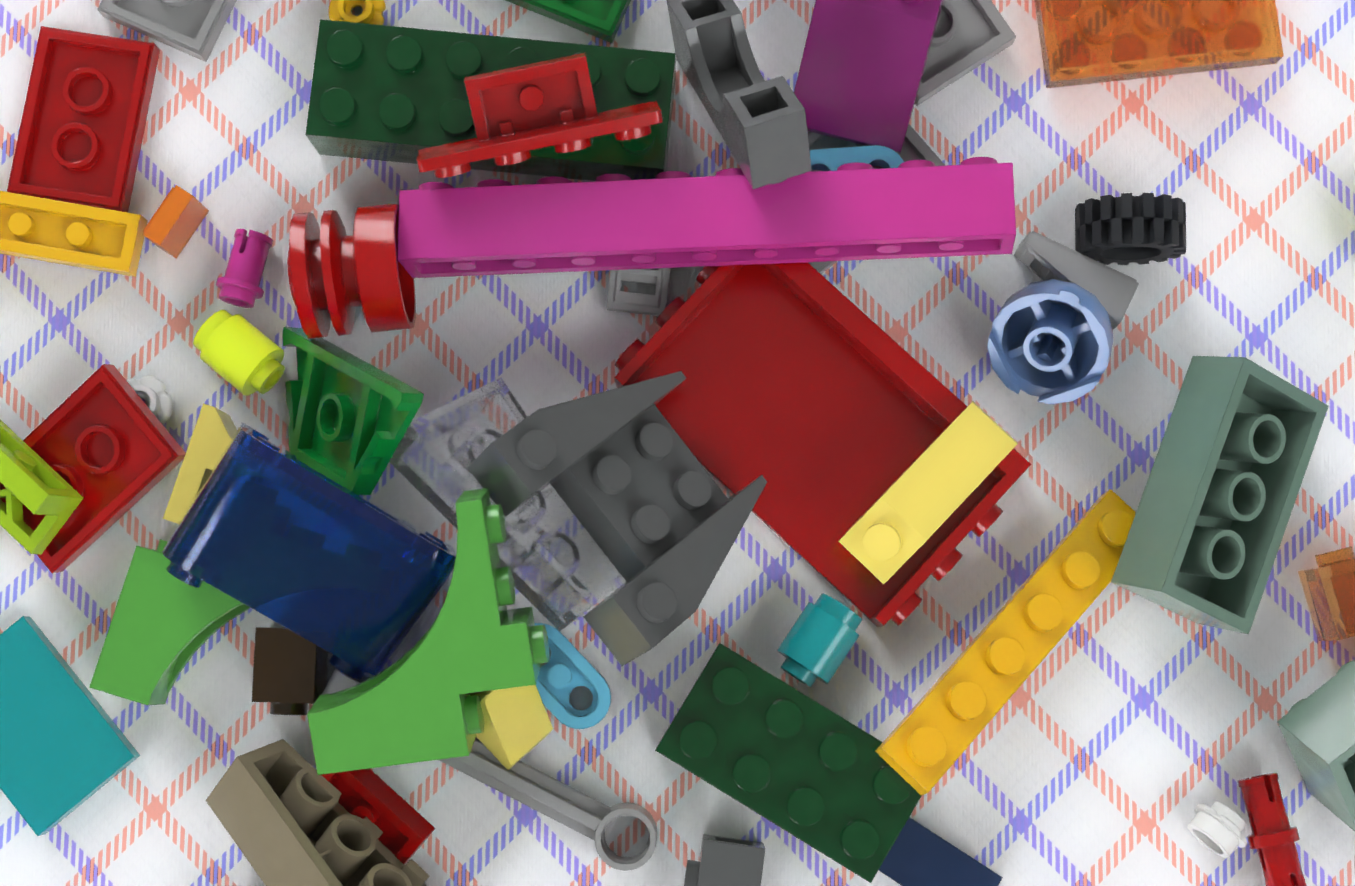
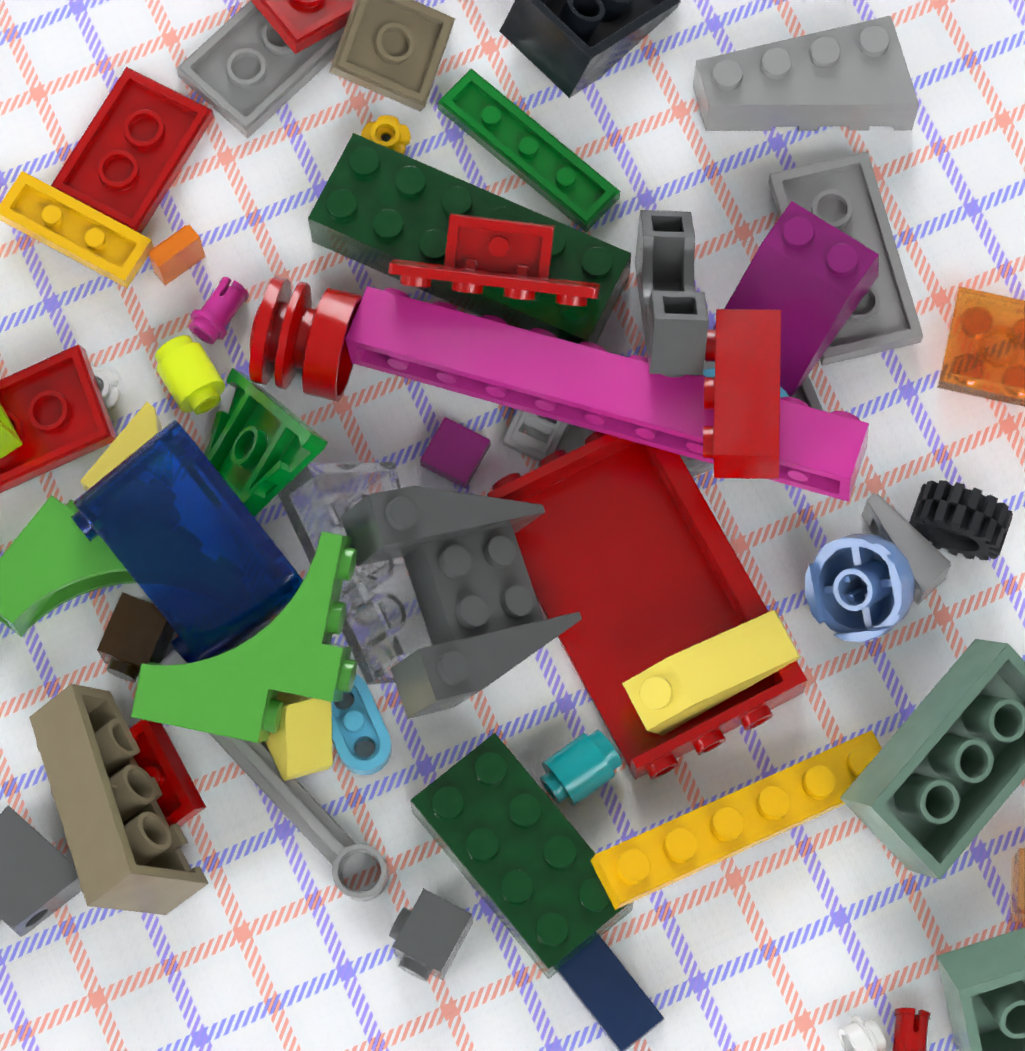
camera: 20 degrees right, 10 degrees down
none -> magenta tile [420,417,491,489]
none -> red brick [703,309,781,479]

